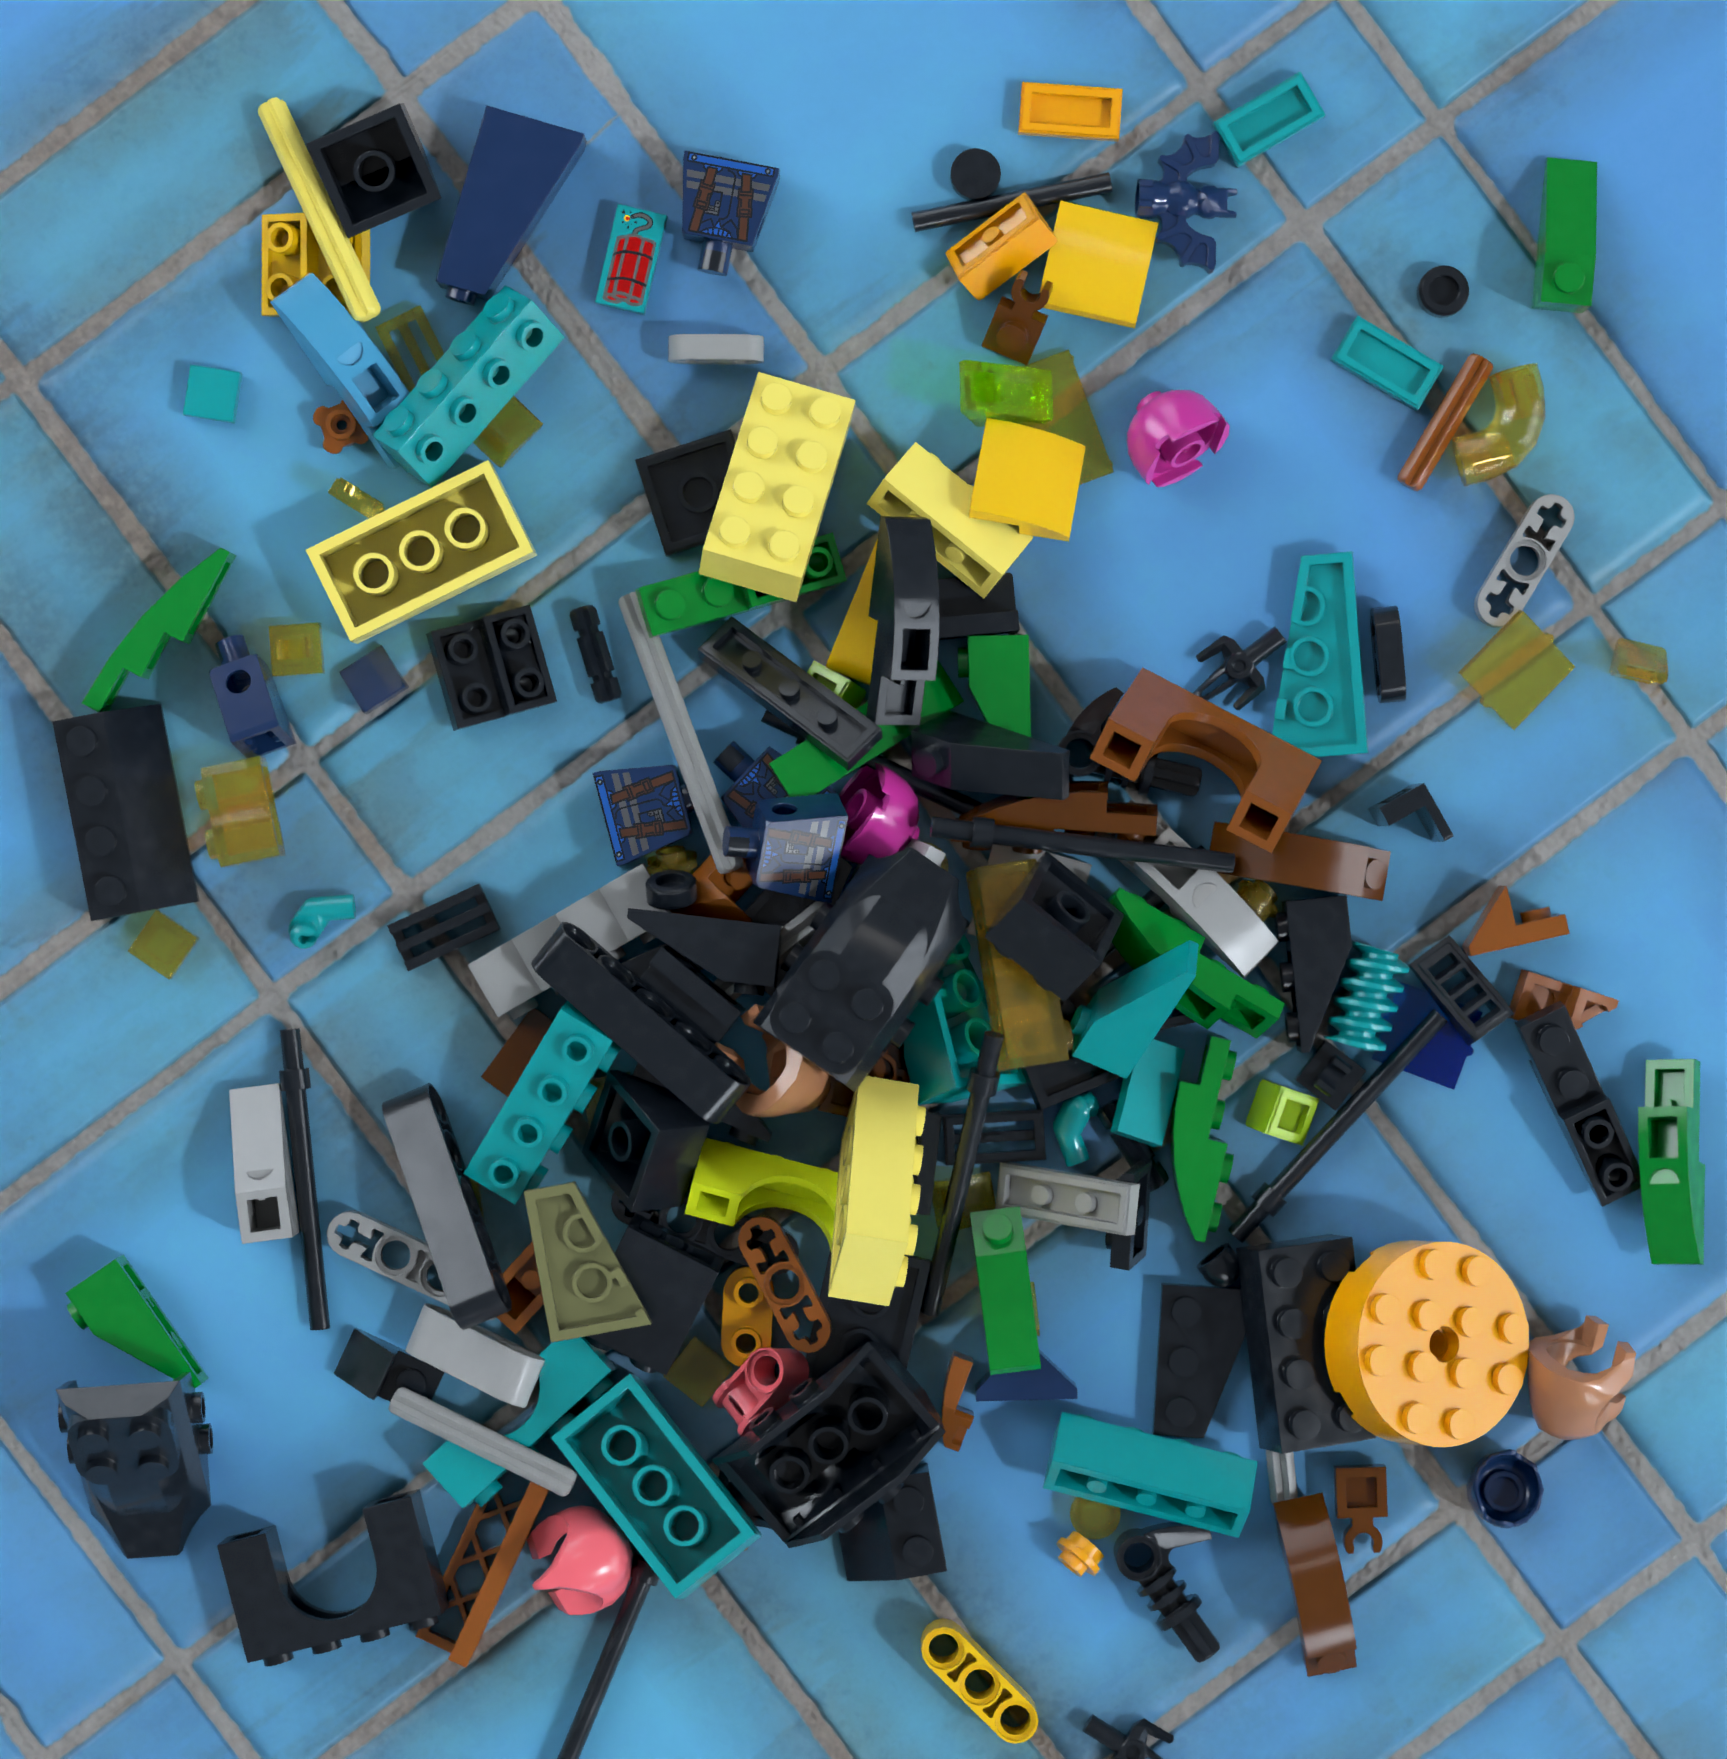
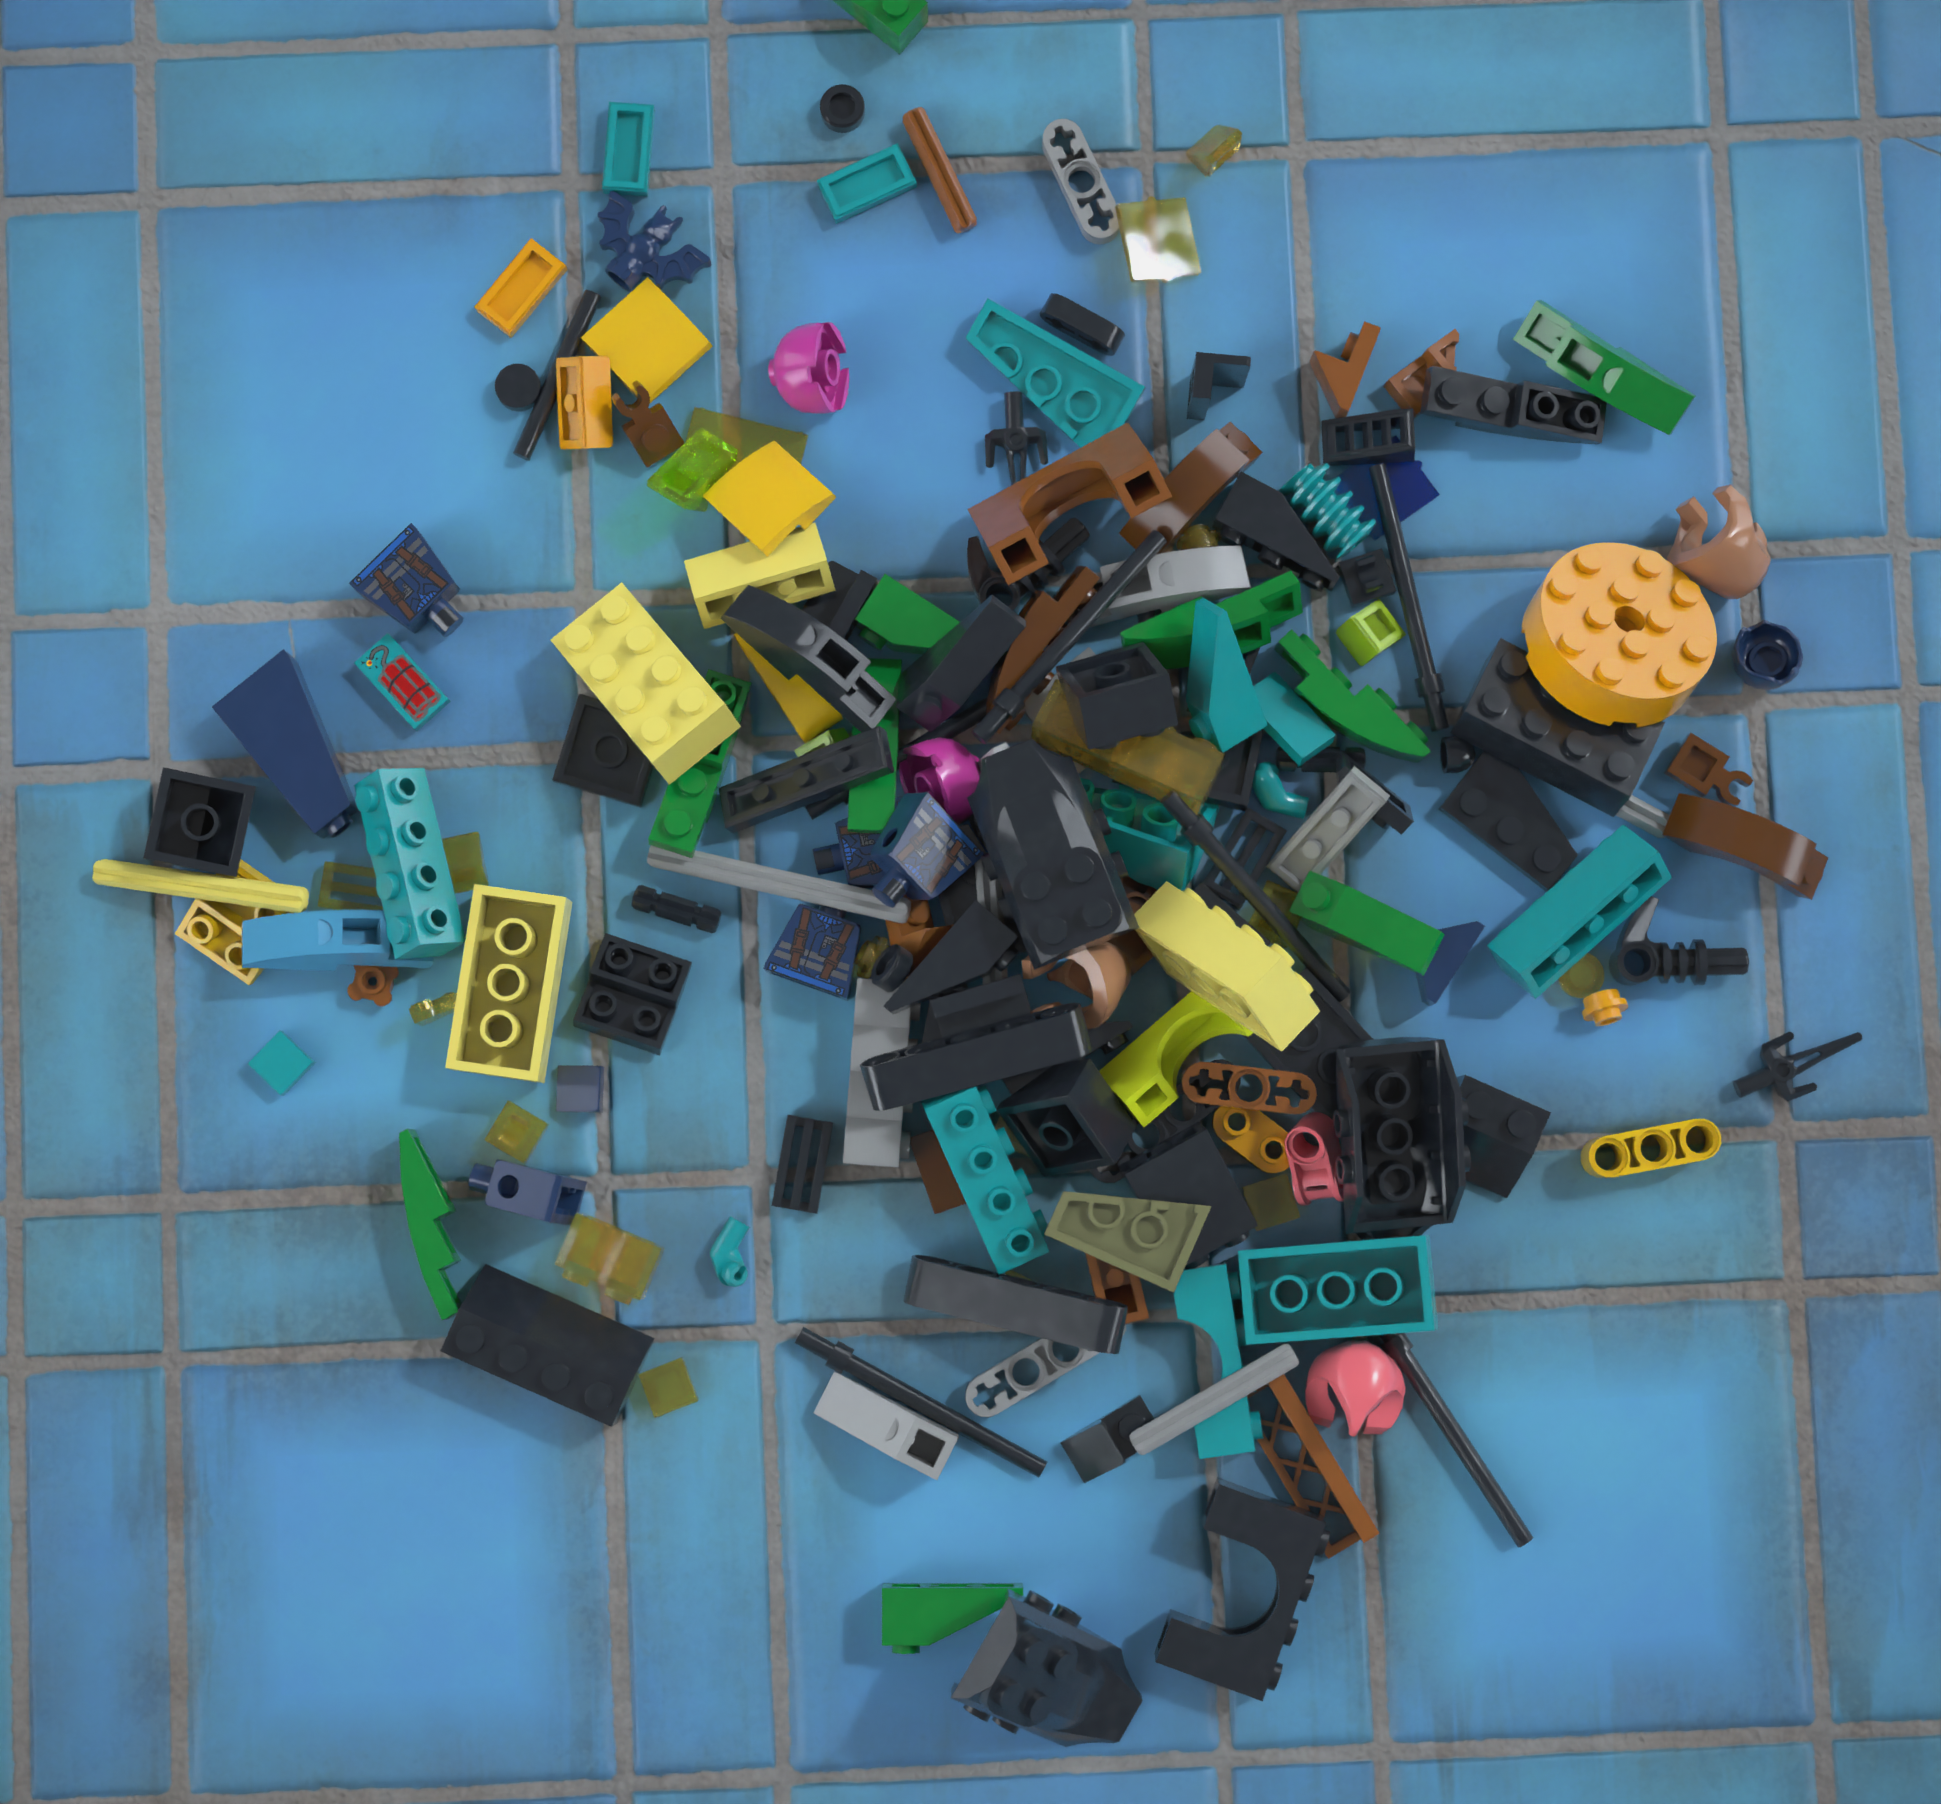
camera: 55 degrees left, 5 degrees down
light grey beam [405,1303,545,1408] -> none
light grey beam [668,334,764,365] -> none
dark orange slope [941,1350,974,1452] -> none
clear yellow cylinder [1452,363,1546,487] -> none

